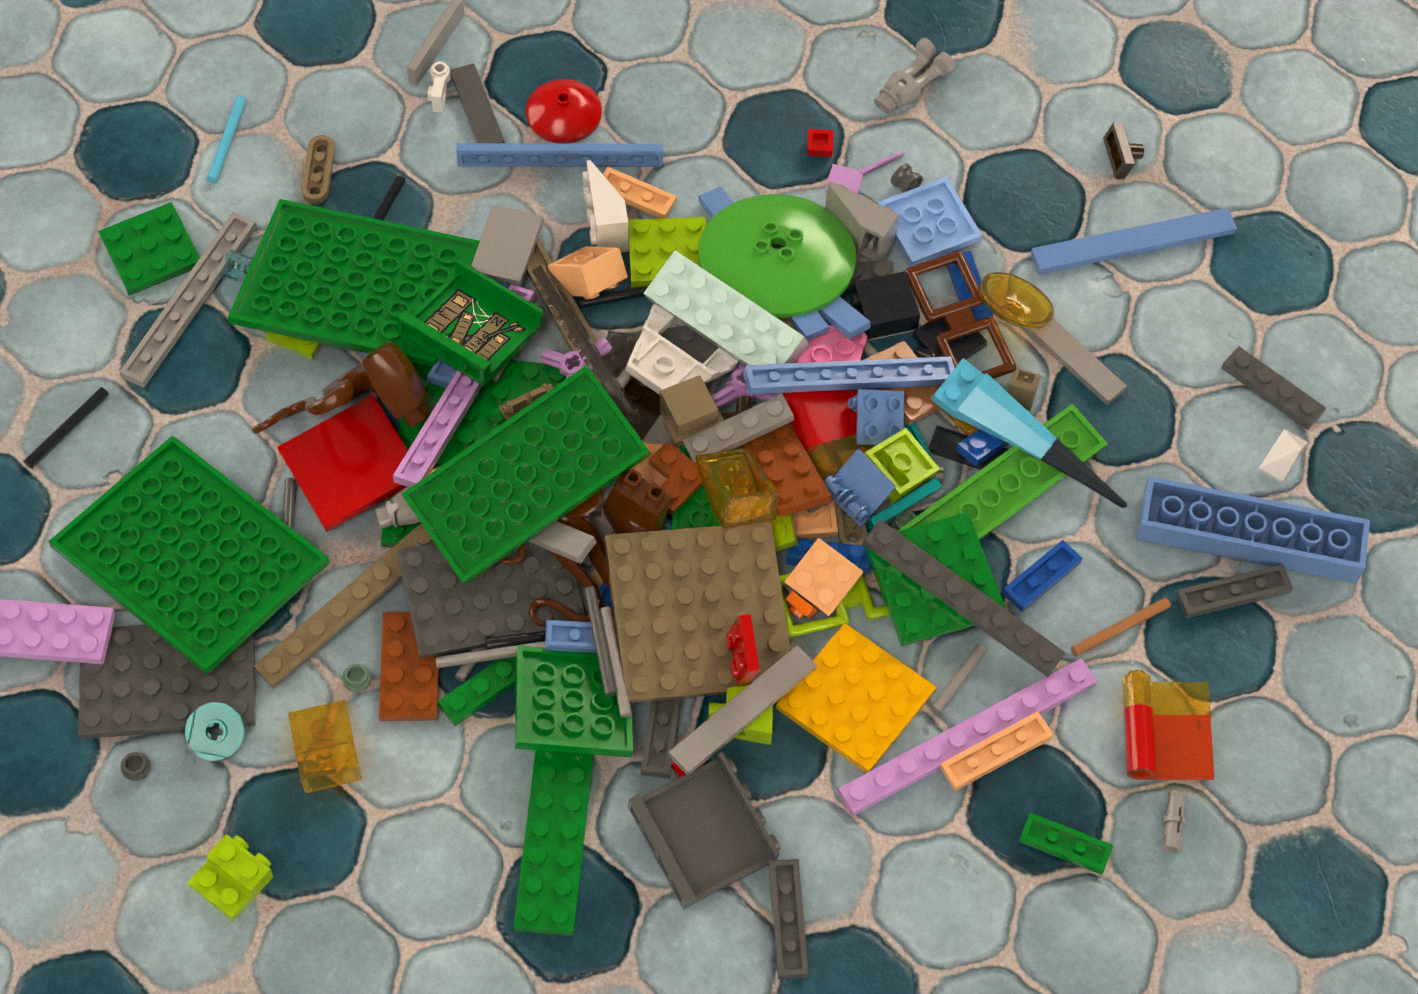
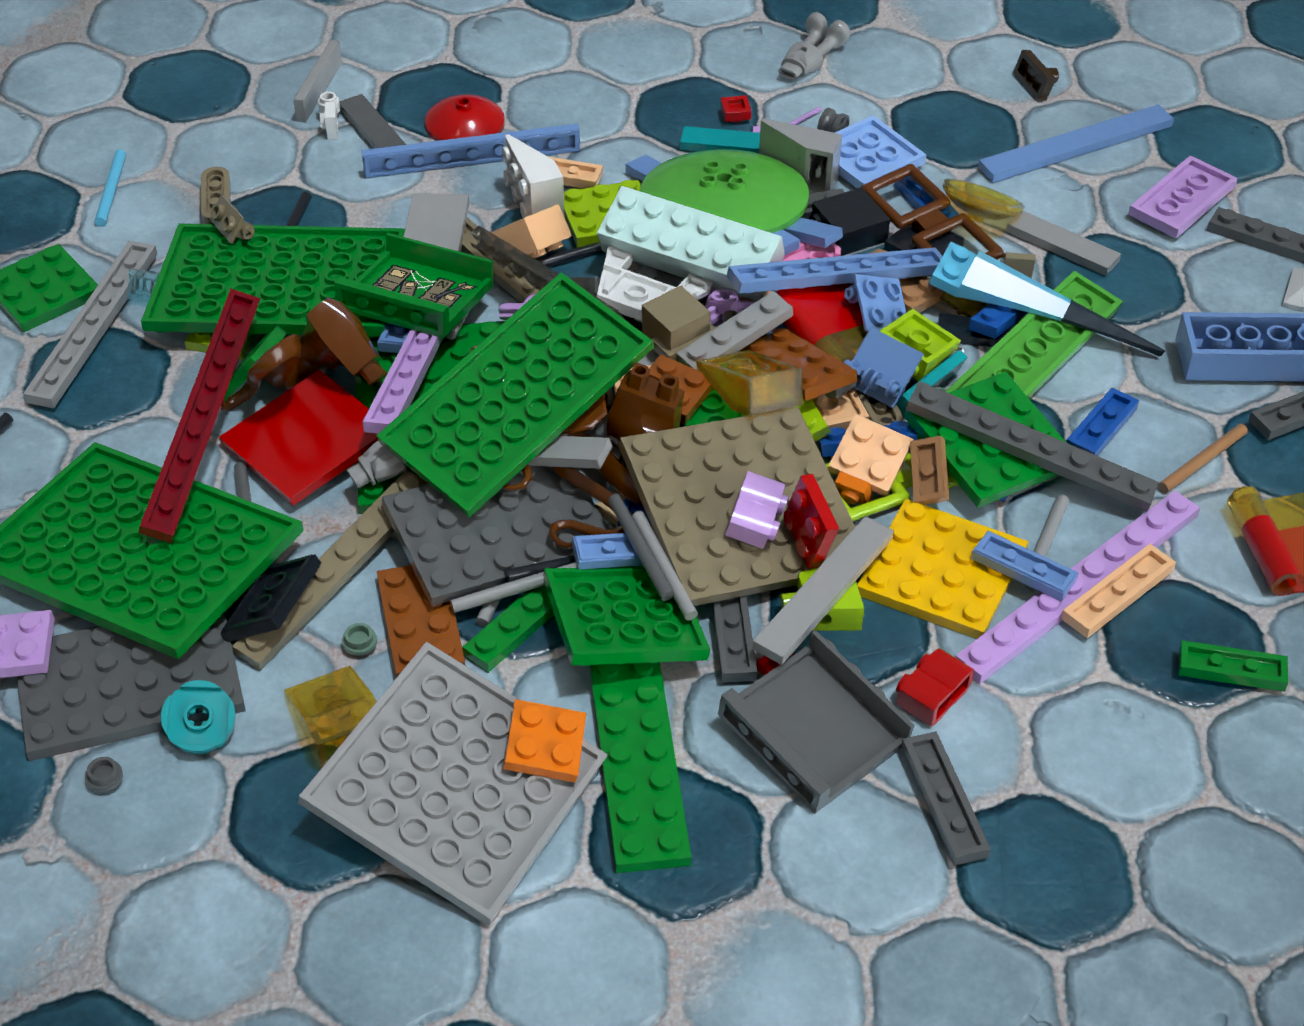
camera: 10 degrees left, 15 degrees down
lime plate [187,834,273,921] -> none
none -> dark red plate [138,289,260,543]
none -> dark tan hinge [210,195,255,244]
none -> black tile [220,554,321,642]
none -> green tile [224,325,287,402]
none -> light grey plate [298,642,608,926]
none -> orange plate [503,699,586,783]
none -> teal tile [680,126,760,153]
none -> lavender brick [725,471,788,549]
none -> red brick [896,648,974,726]
none -> medium nougat plate [910,436,949,505]
none -> medium blue tile [971,531,1079,601]
none -> lavender plate [1128,156,1238,238]

